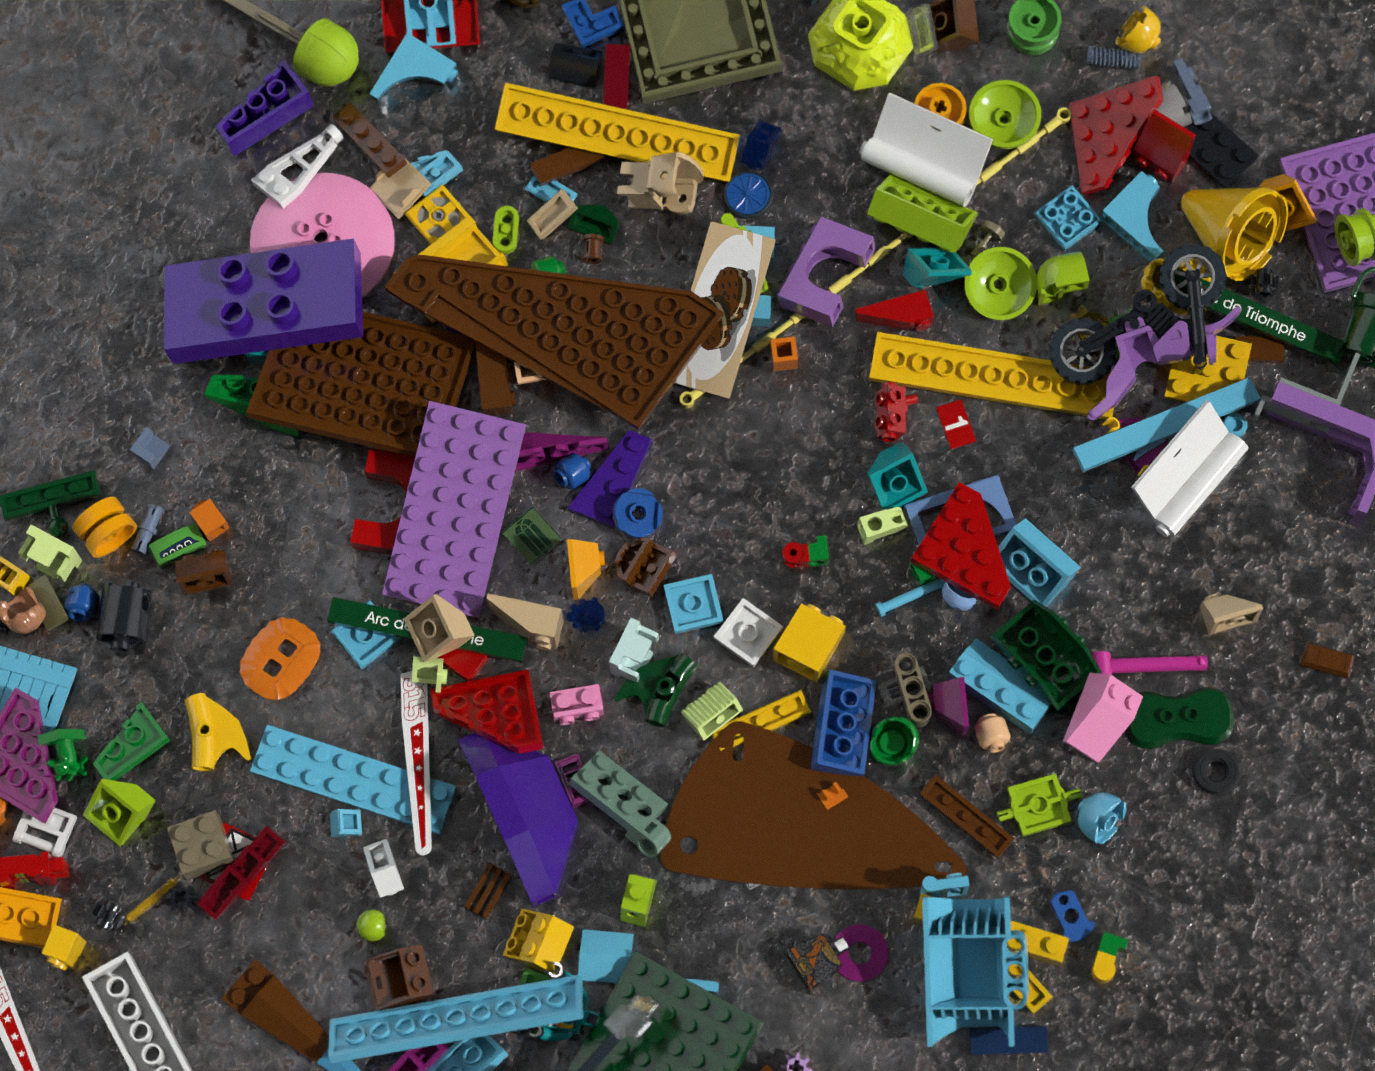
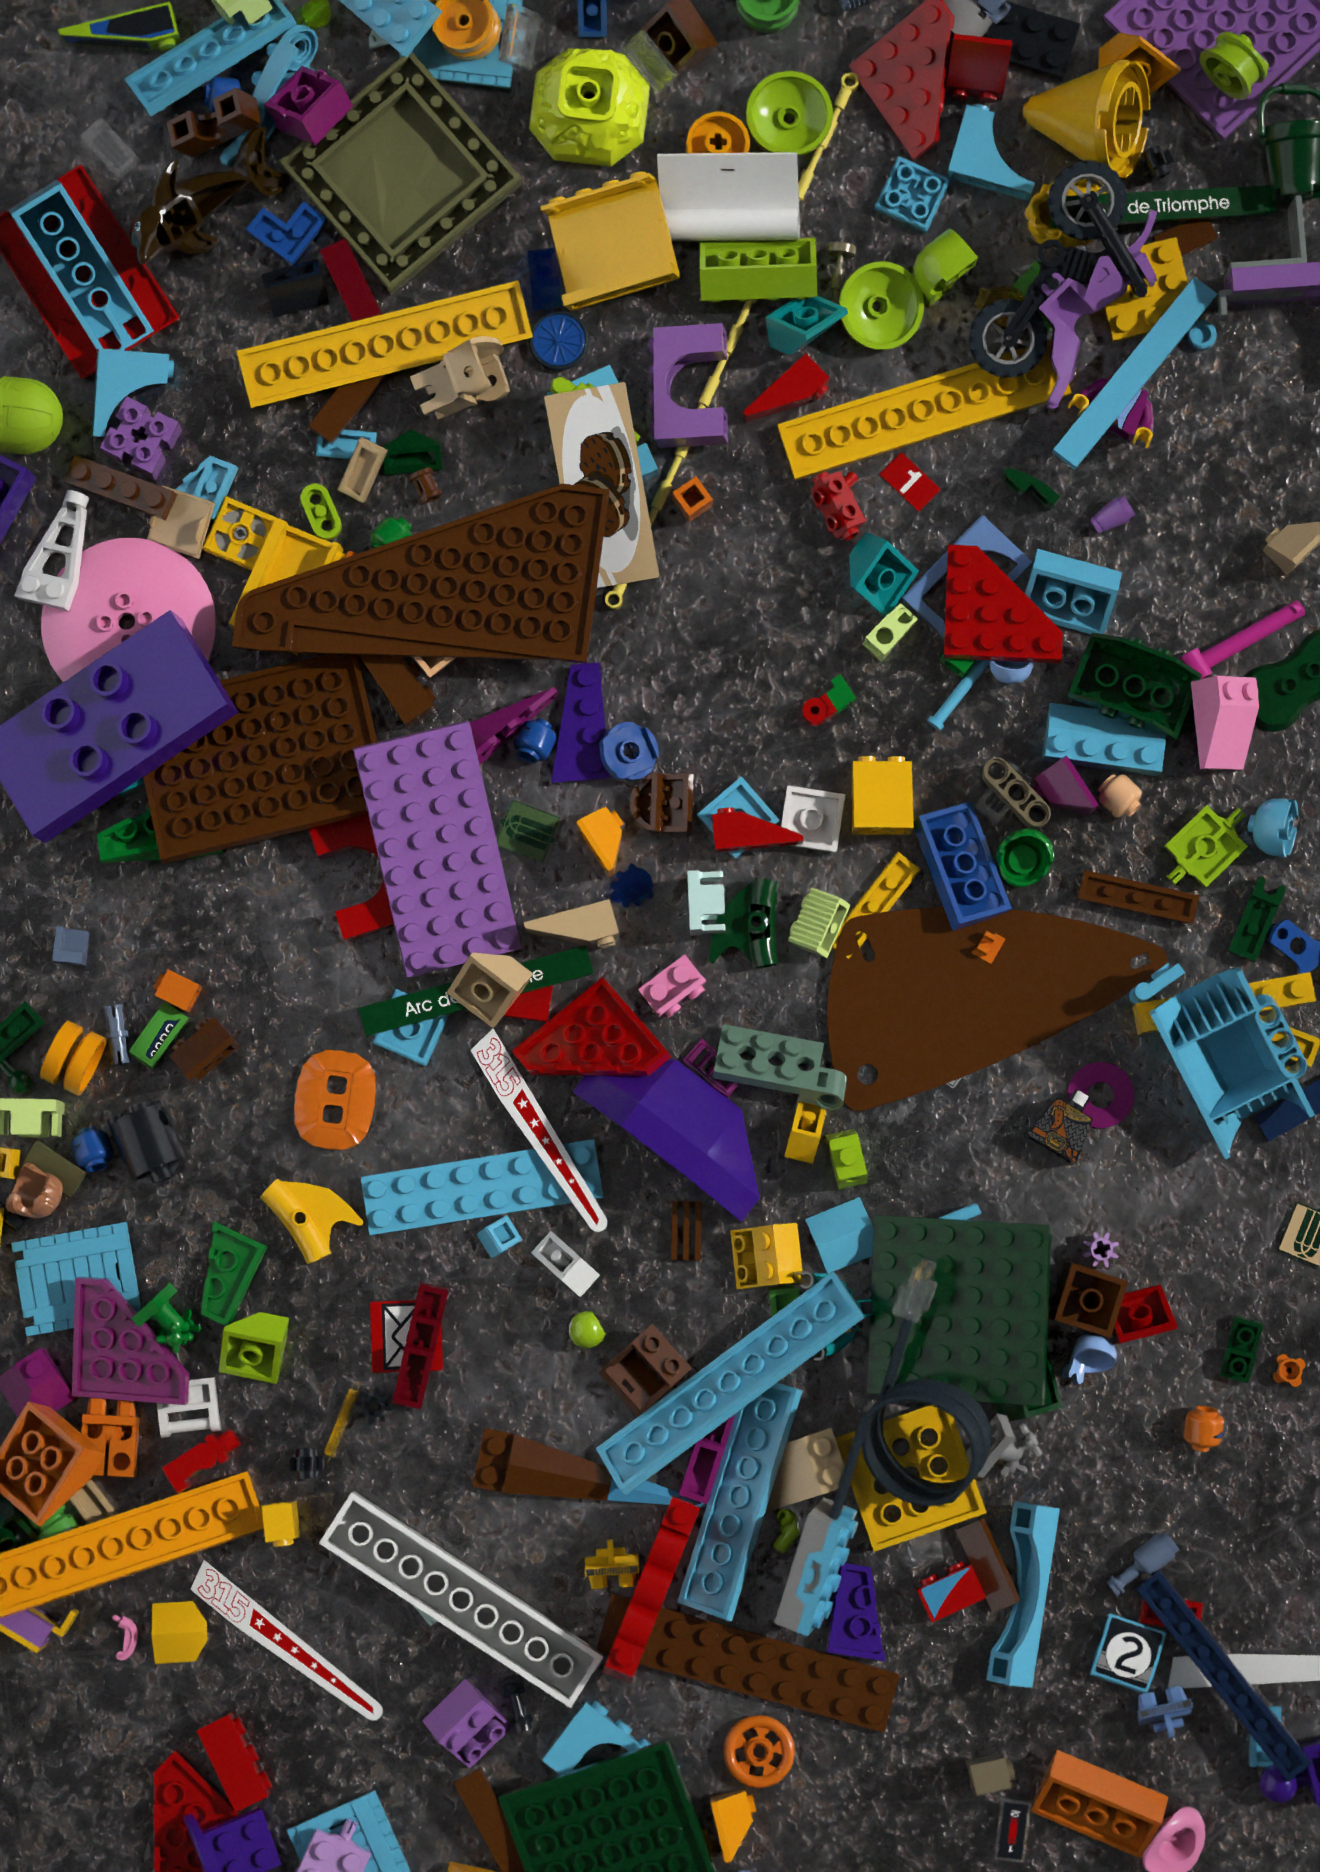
camera: 30 degrees left, 10 degrees up
dark tan brick [167,810,235,880] -> none
yellowish green bracket [411,656,448,693] -> none
white door [1132,400,1248,537] -> none
none -> medium lavender brick [100,396,182,480]
none -> yellow panel [540,171,680,311]
none -> red slope [712,807,804,853]
none -> yellow slope [784,1100,826,1164]
none -> dark green slope [1001,467,1060,510]
none -> medium lavender cone [1090,495,1135,534]
none -> dark green plate [1227,876,1286,963]

